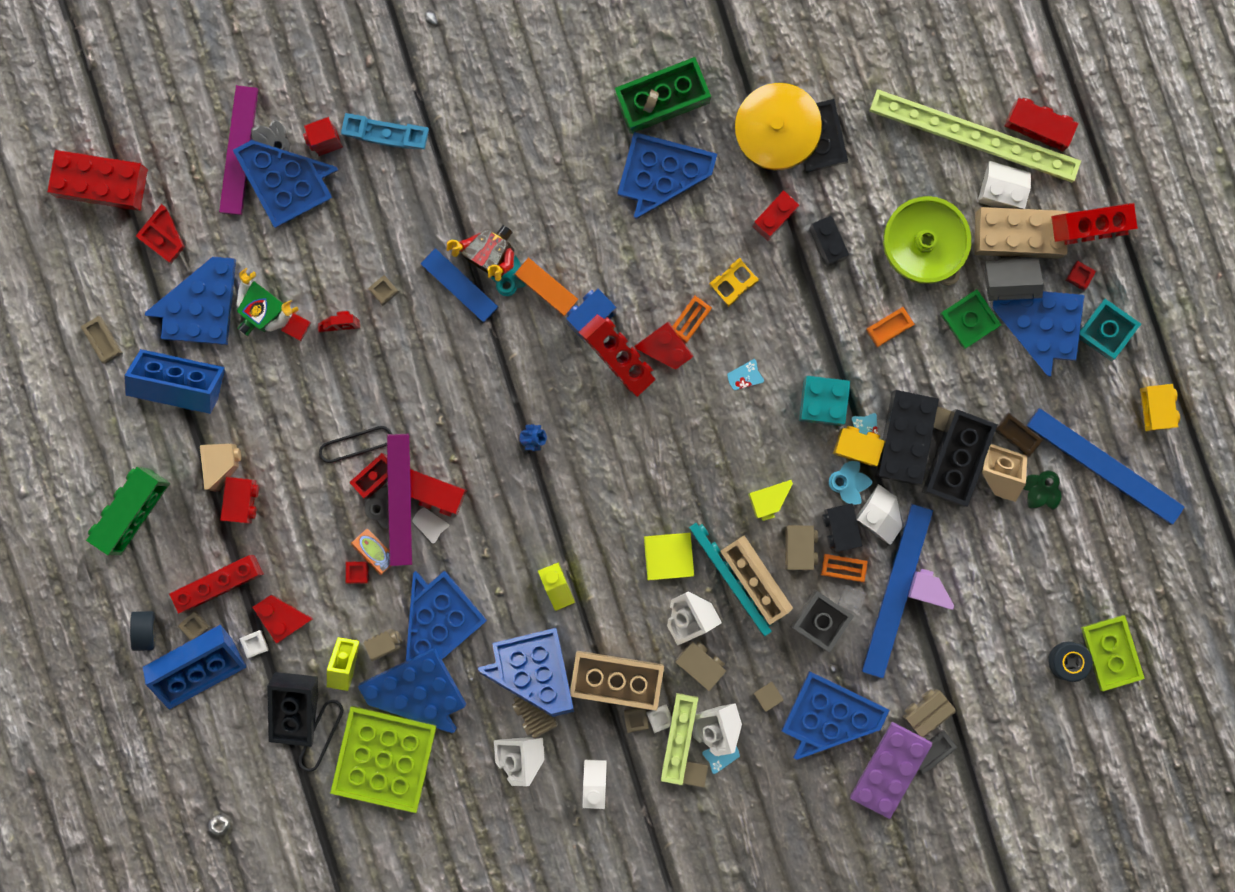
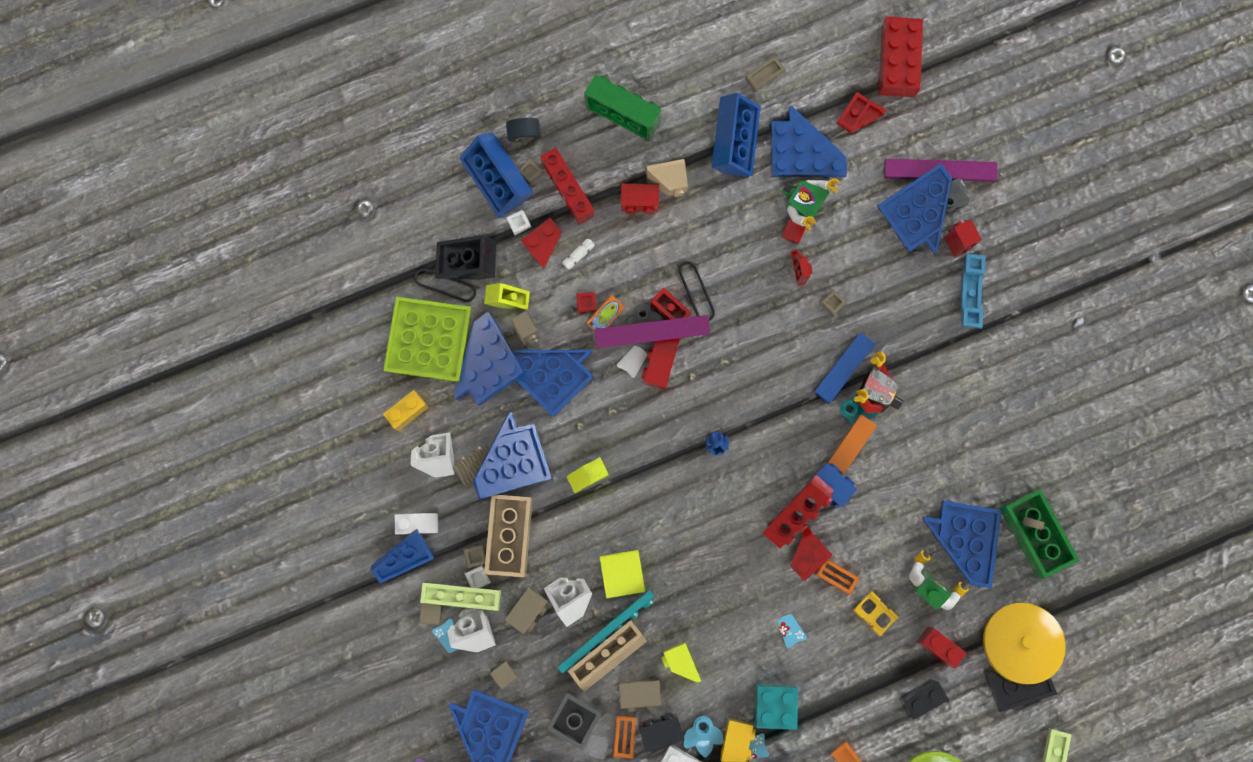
camera: 85 degrees right, 5 degrees down
none -> blue wing [371,529,434,583]
none -> yellow brick [383,390,429,431]
none -> white axle [562,239,595,270]
none -> torso [909,550,969,610]

